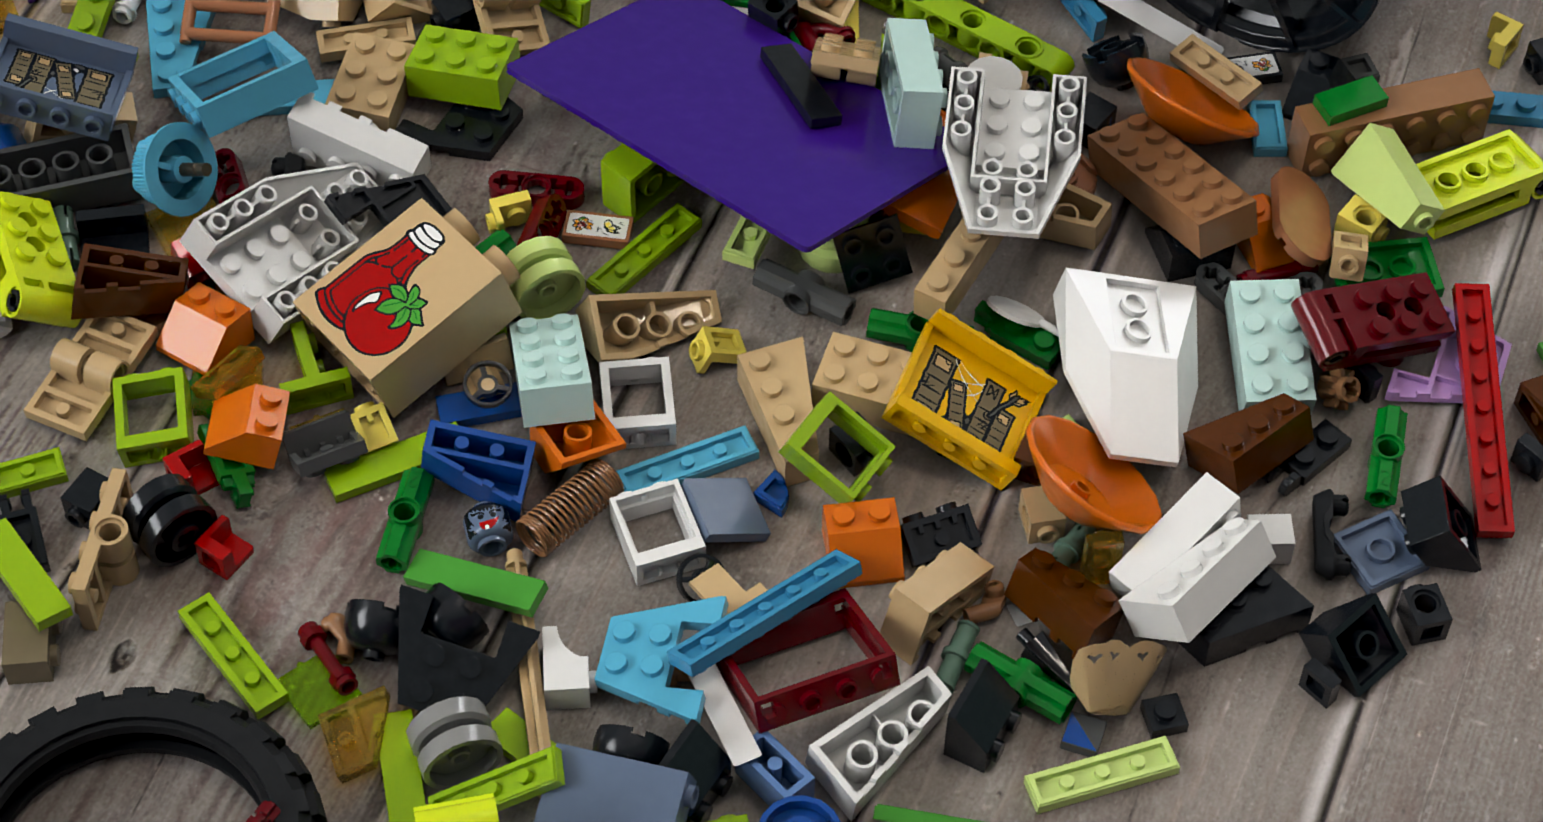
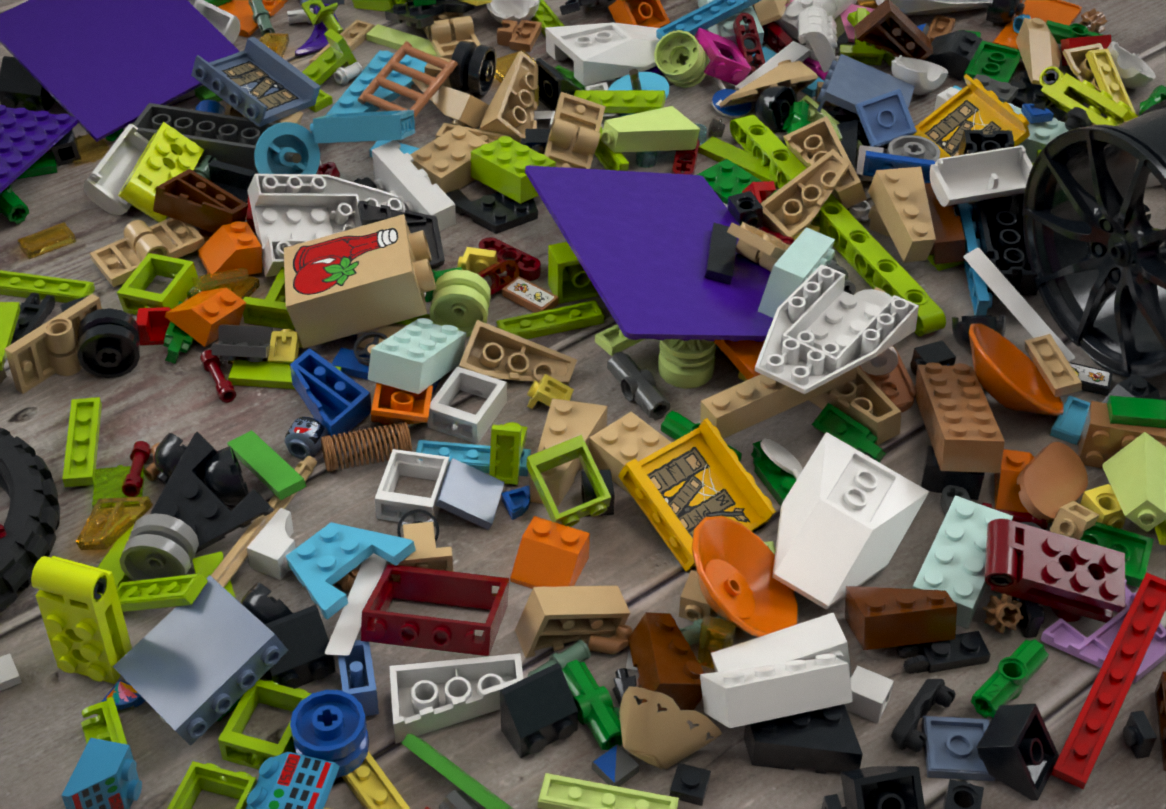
camera: 30 degrees right, 10 degrees down
red panel [194,515,254,580] -> none
green piece [376,467,435,574] -> none
dark azure plate [667,549,862,677] -> none
black hinge [833,210,913,294] -> none
black bracket [900,501,982,568] -> none
none -> dark red bar [200,350,236,403]
none -> lime bracket [489,422,528,485]
none -> green hinge [811,403,886,463]

